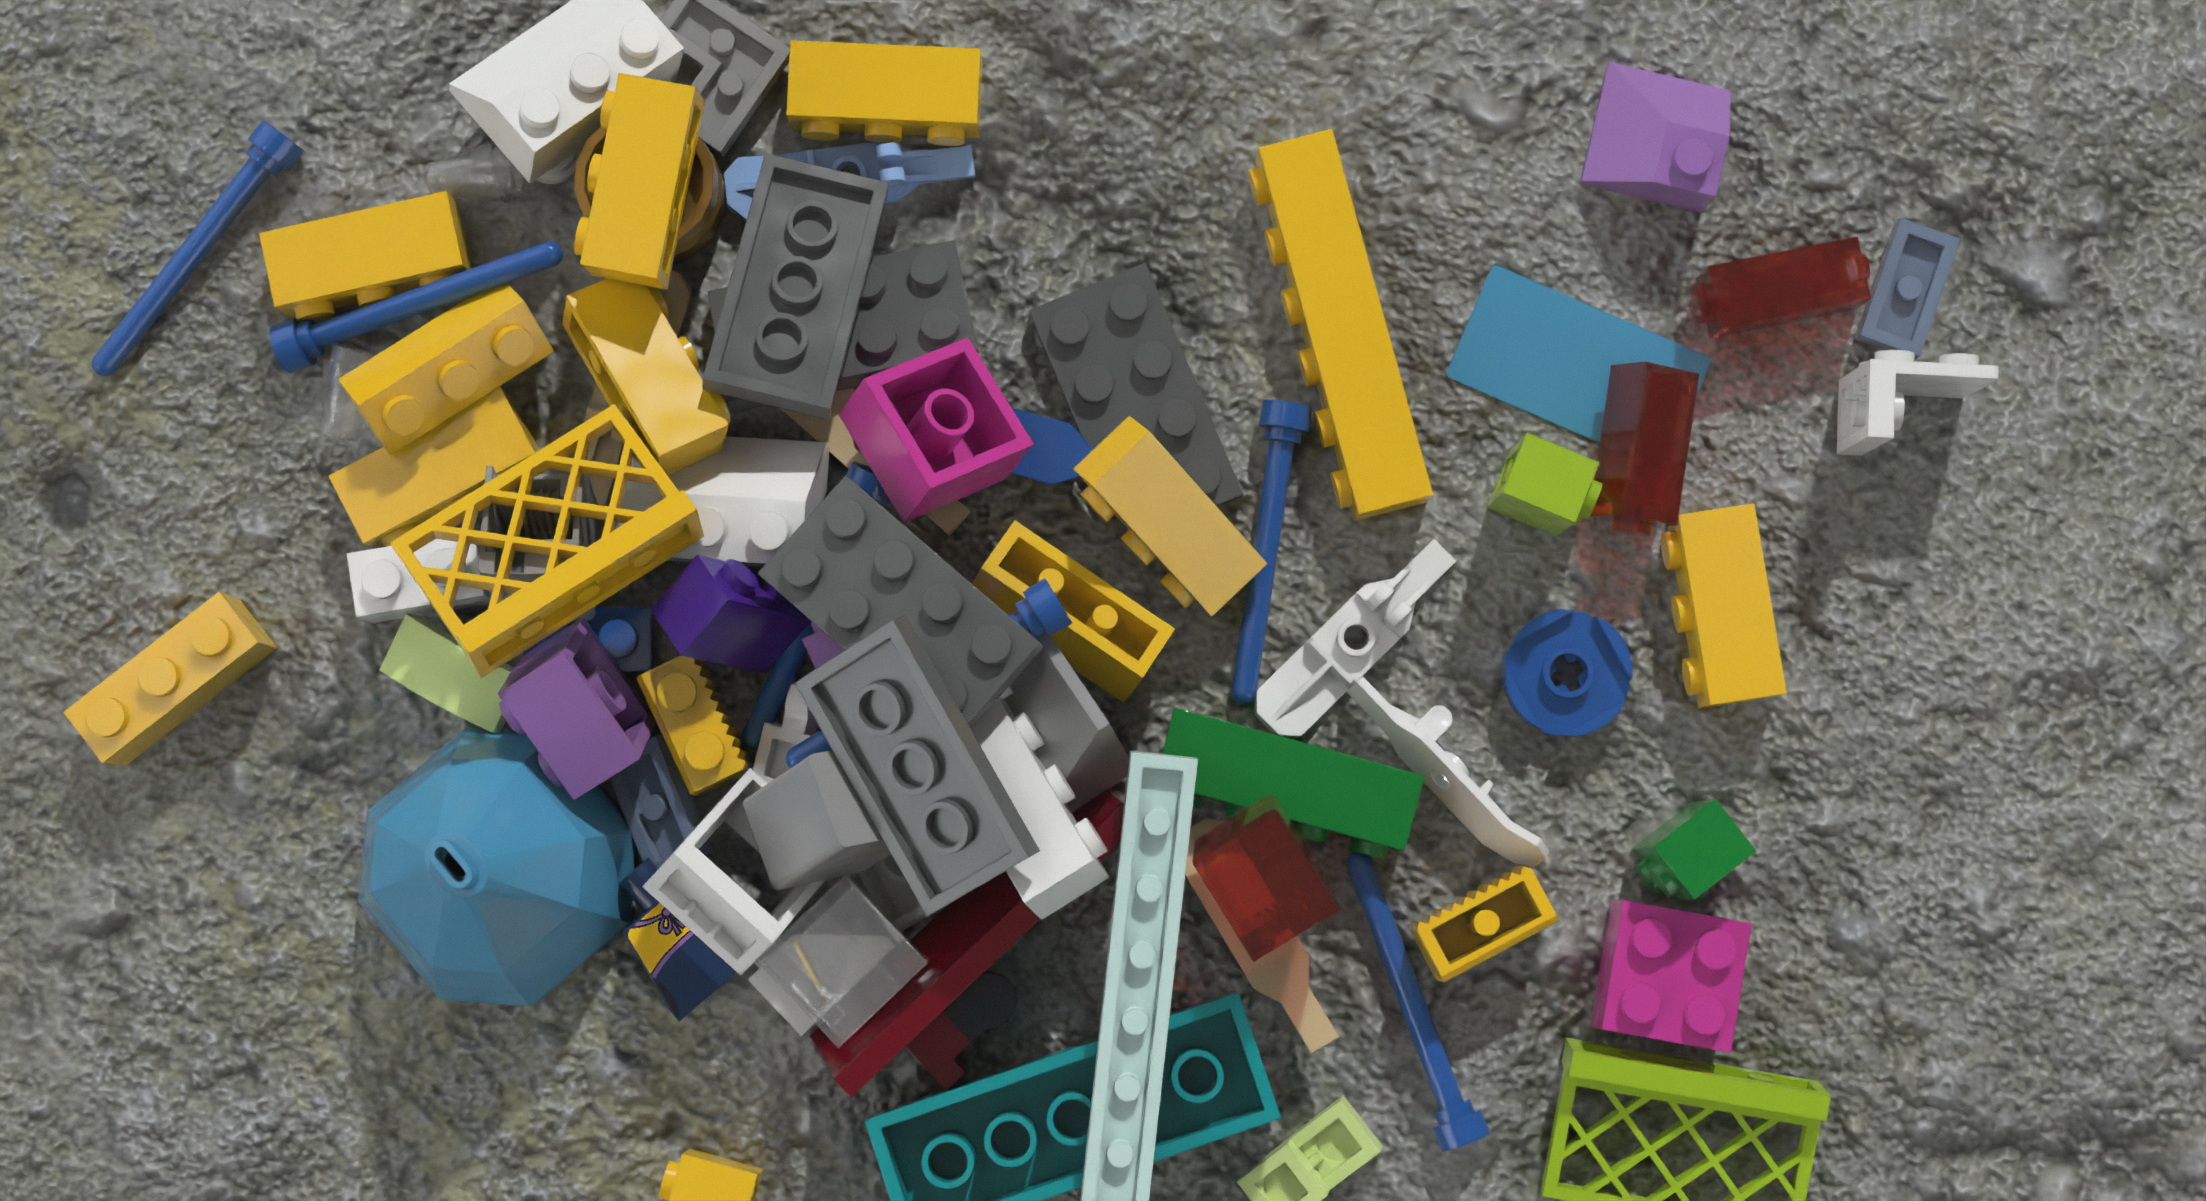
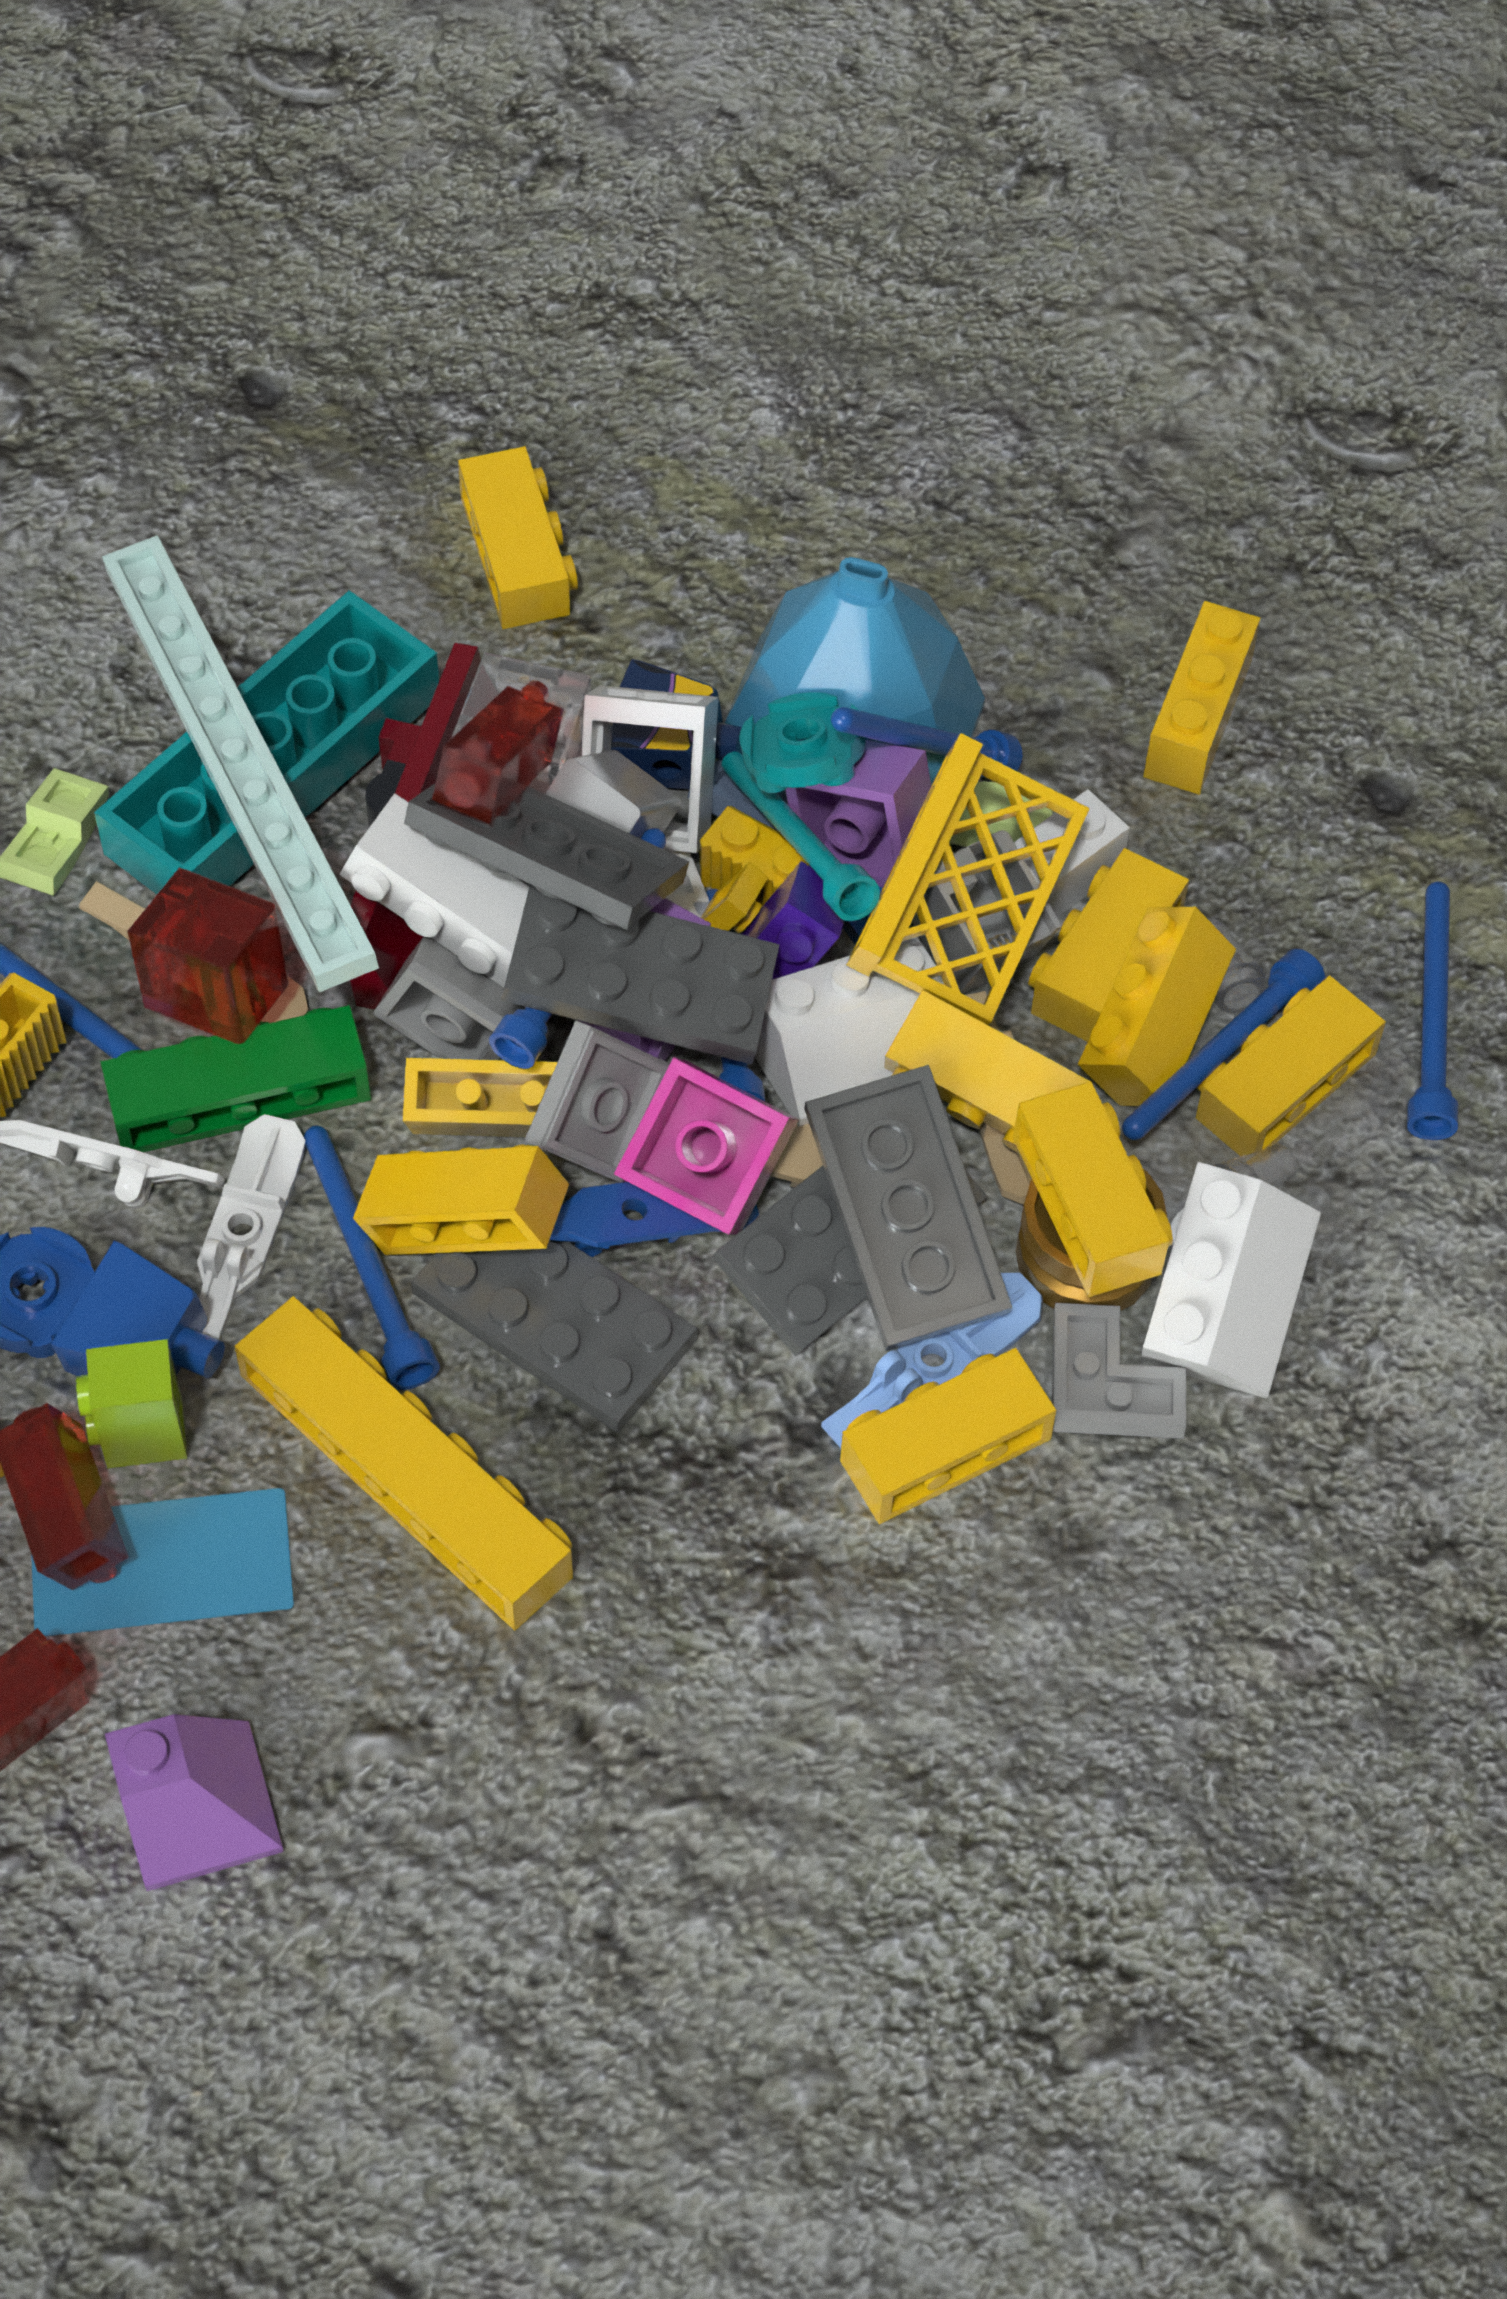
camera: 150 degrees right, 25 degrees down
none -> blue torso [51,1241,225,1378]
none -> clear red brick [432,680,564,824]
none -> light grey tile [524,1020,670,1183]
none -> yellow plate [700,862,768,934]
none -> teal piece [721,751,880,921]
none -> teal plate [739,692,866,793]
none -> blue piece [831,707,1023,778]

